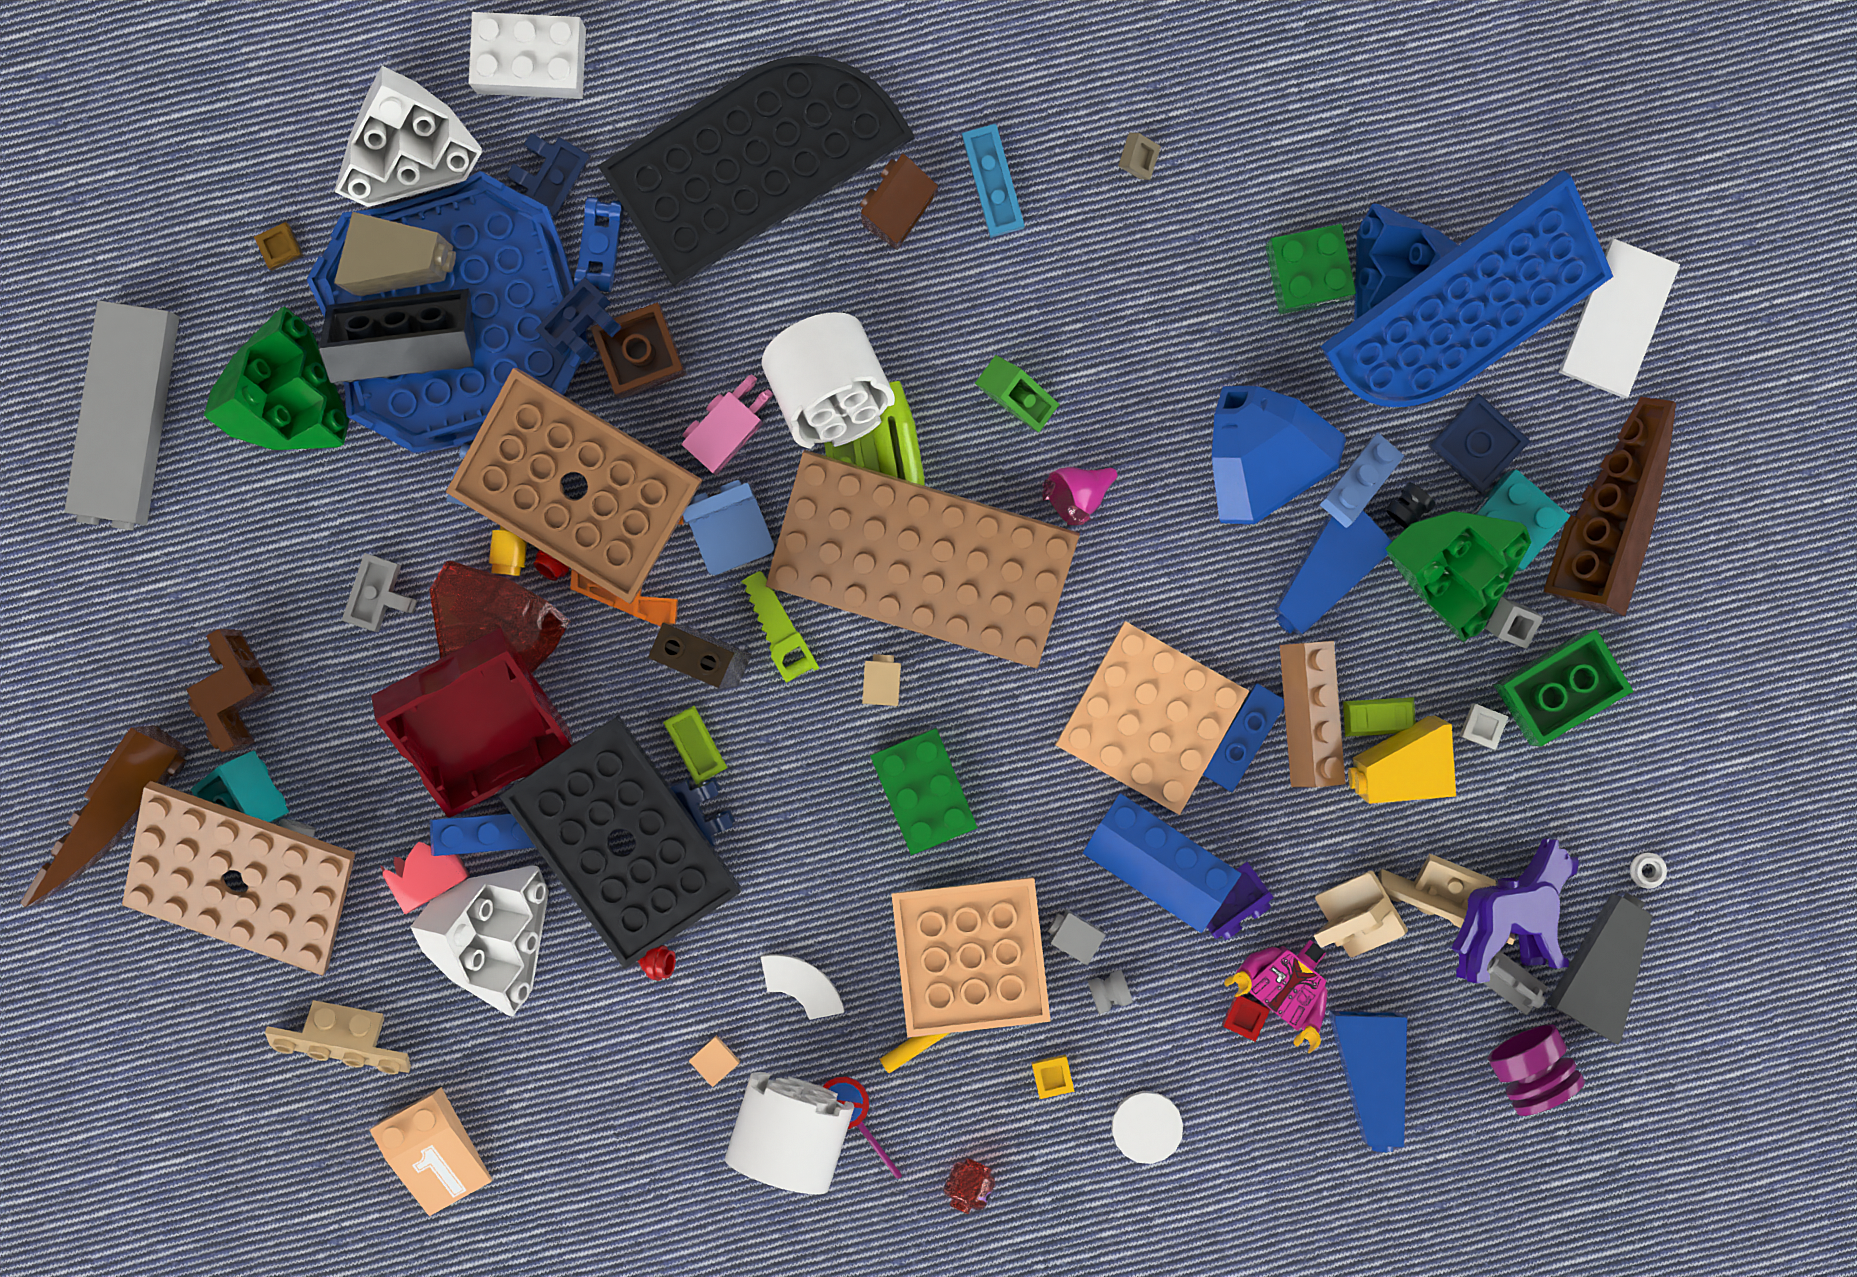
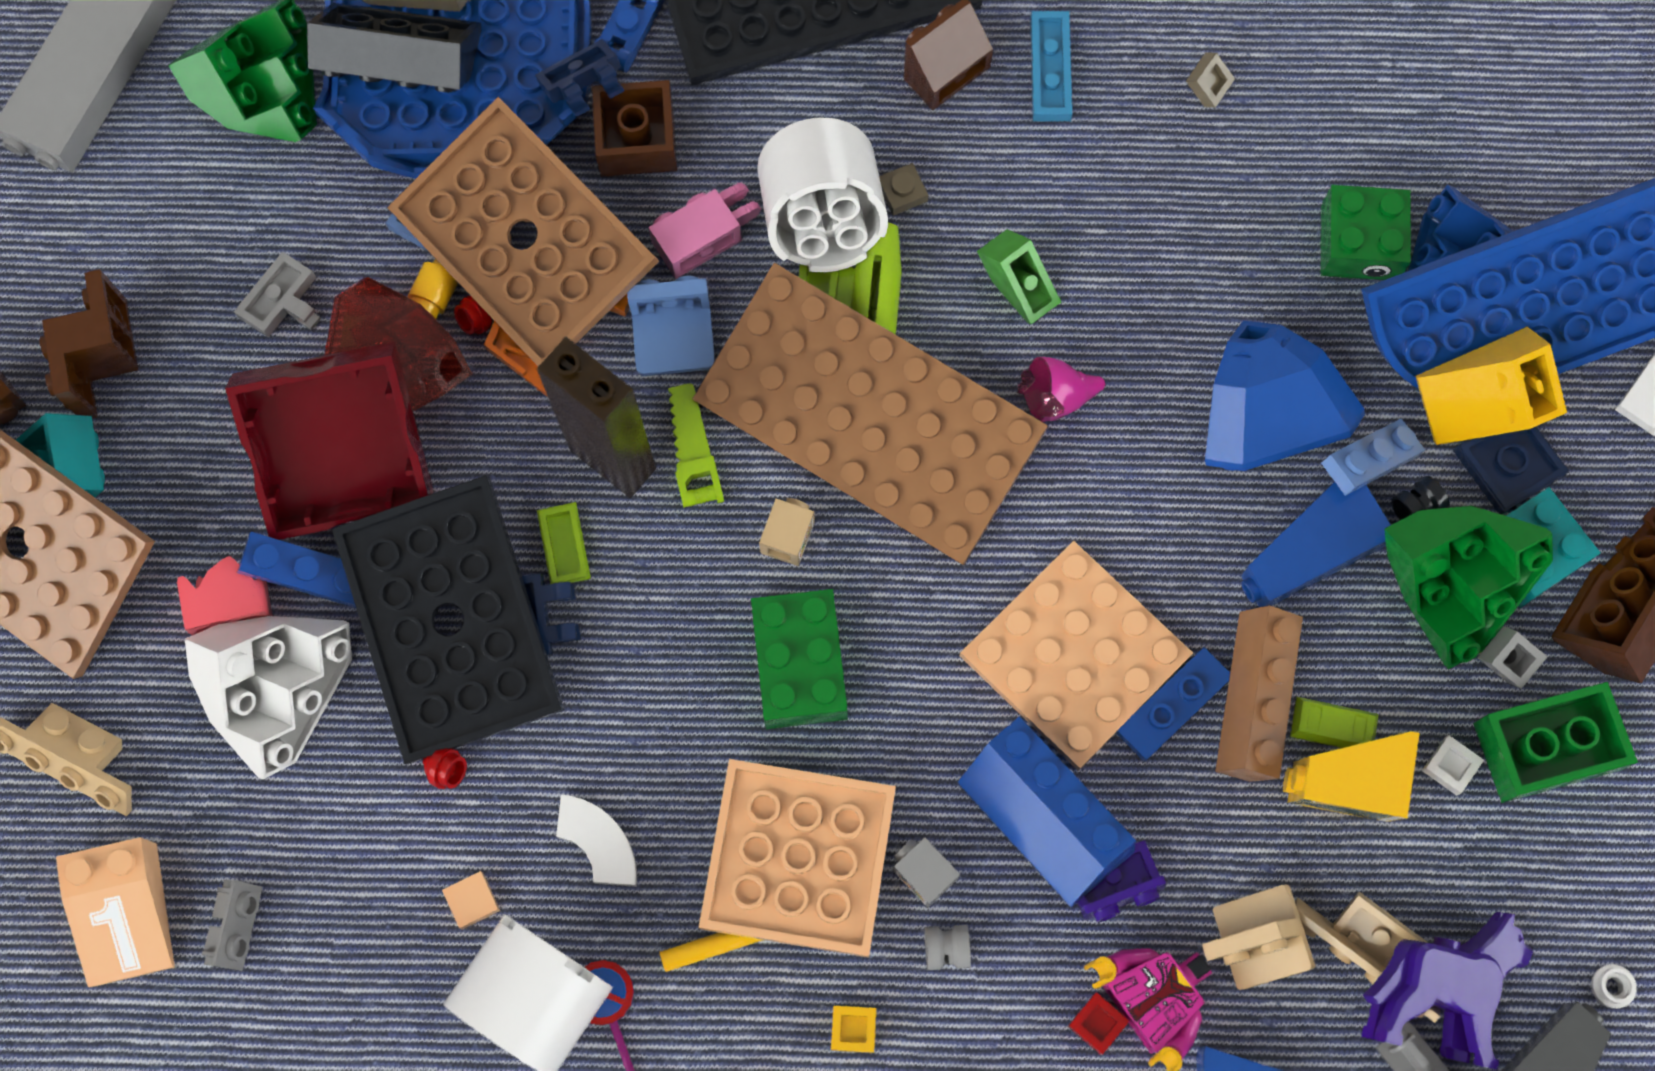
camera: 20 degrees right, 15 degrees down
none -> light grey hinge [202,879,262,971]
none -> dark tan plate [879,163,929,216]
none -> yellow slope [1415,327,1567,445]

